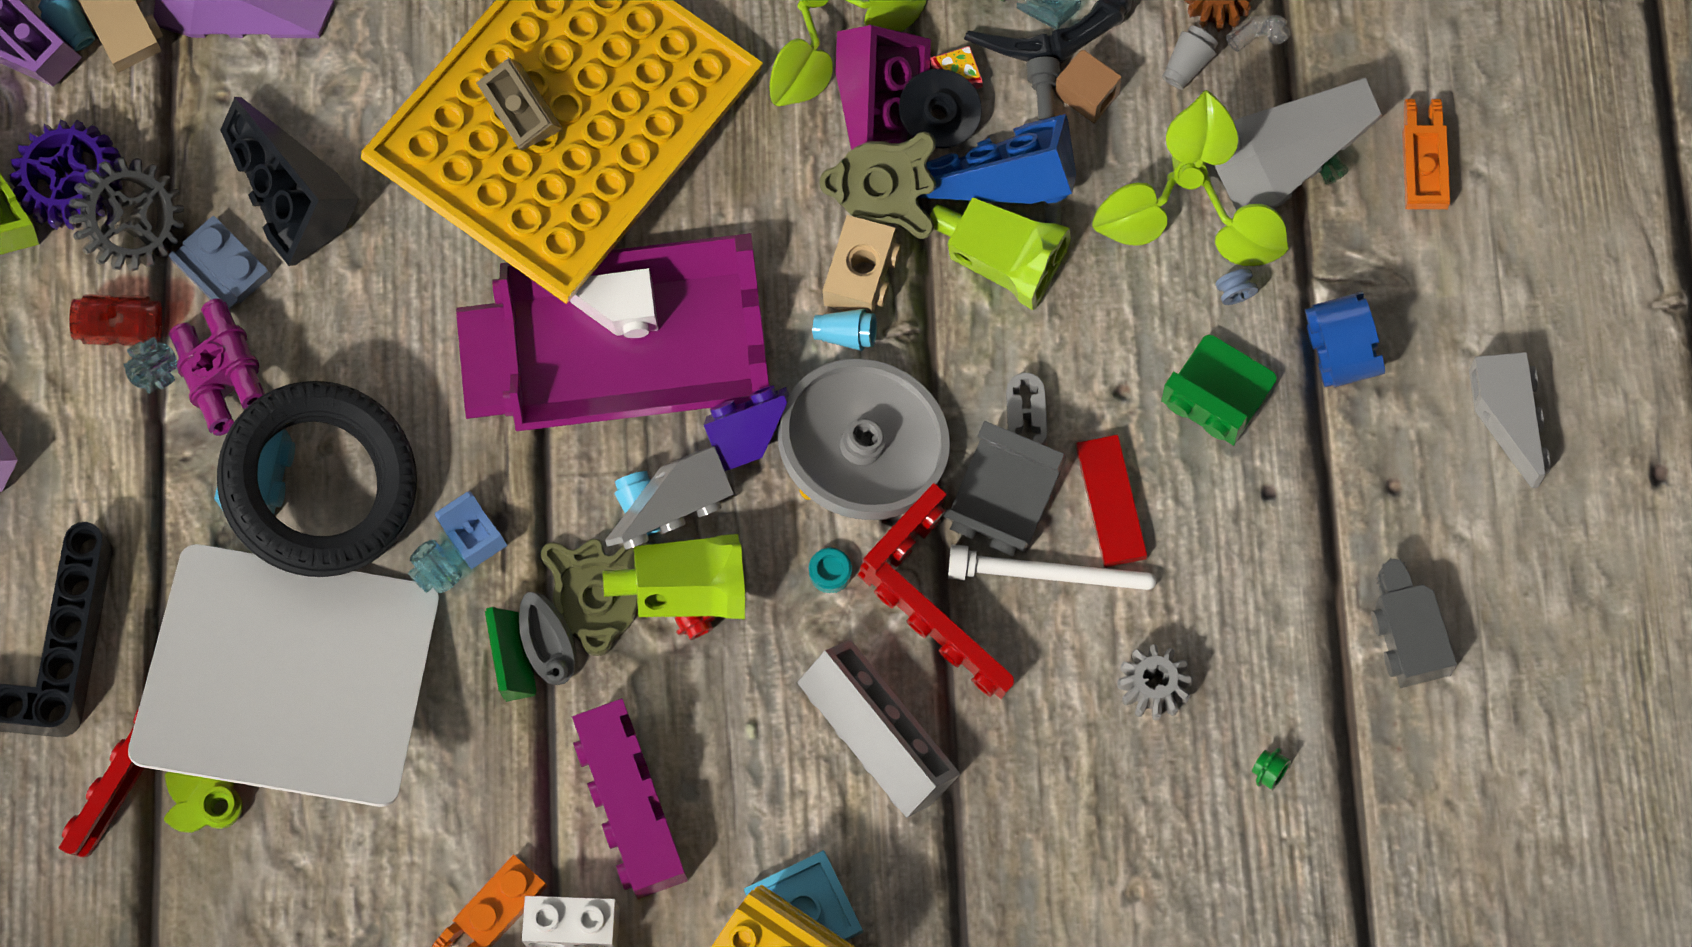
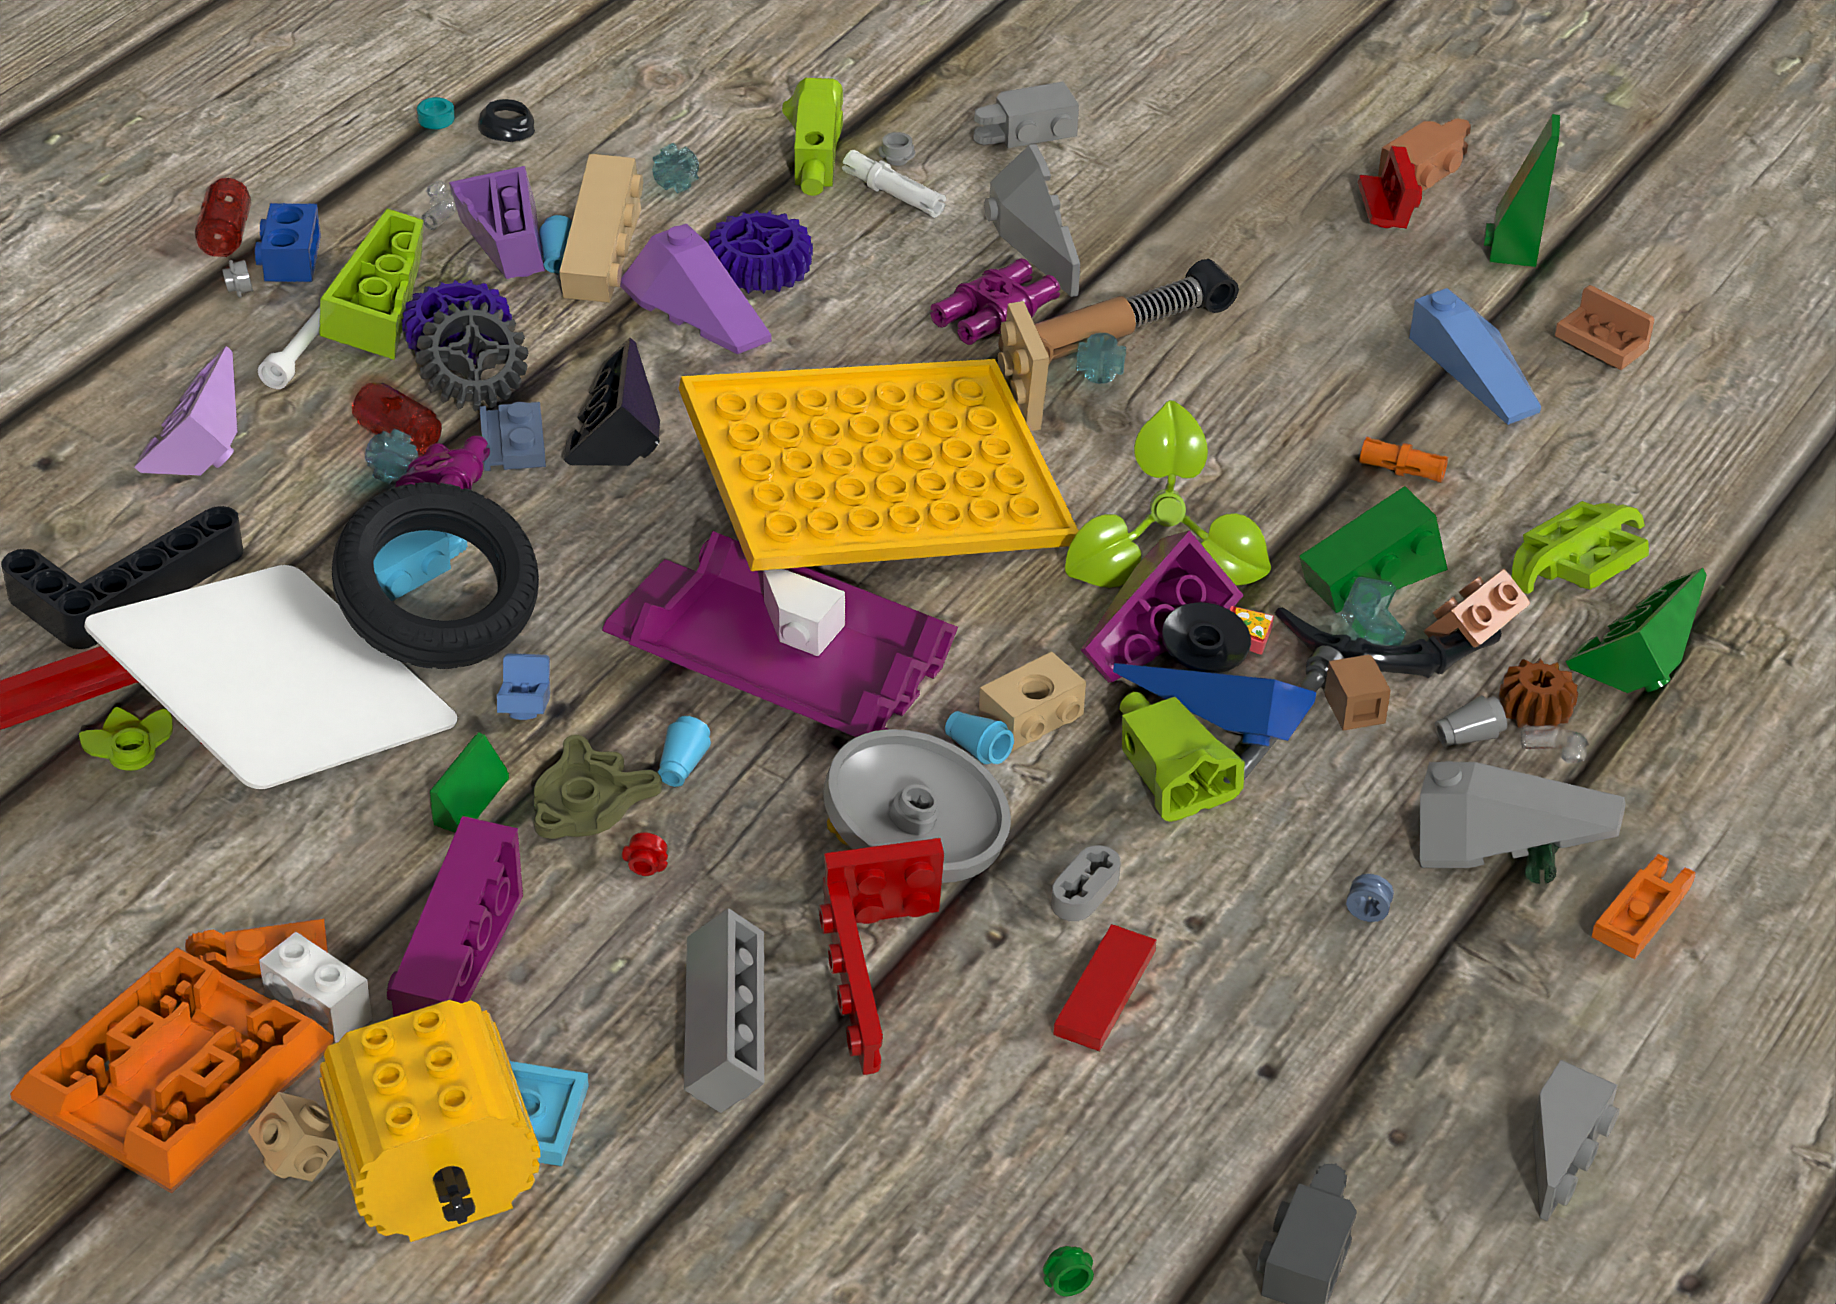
camera: 30 degrees right, 30 degrees down
clear light blue gear [408,540,464,593] -> none
dark tan slope [476,57,563,150] -> none
dark grey arm [519,592,577,685] -> none
lime piece [602,534,745,620] -> none
light grey slope [605,446,734,550] -> none
dark purple slope [703,385,789,471] -> none
teal tile [809,548,852,593] -> none
olive tile [819,131,936,239] -> none
dark grey panel [943,421,1066,556] -> none
white piece [948,544,1157,590] -> none
lime plant [1092,90,1289,266] -> none
light grey gear [1117,644,1193,721] -> none
green bracket [1161,335,1277,446] -> none
blue brick [1305,291,1385,388] -> none

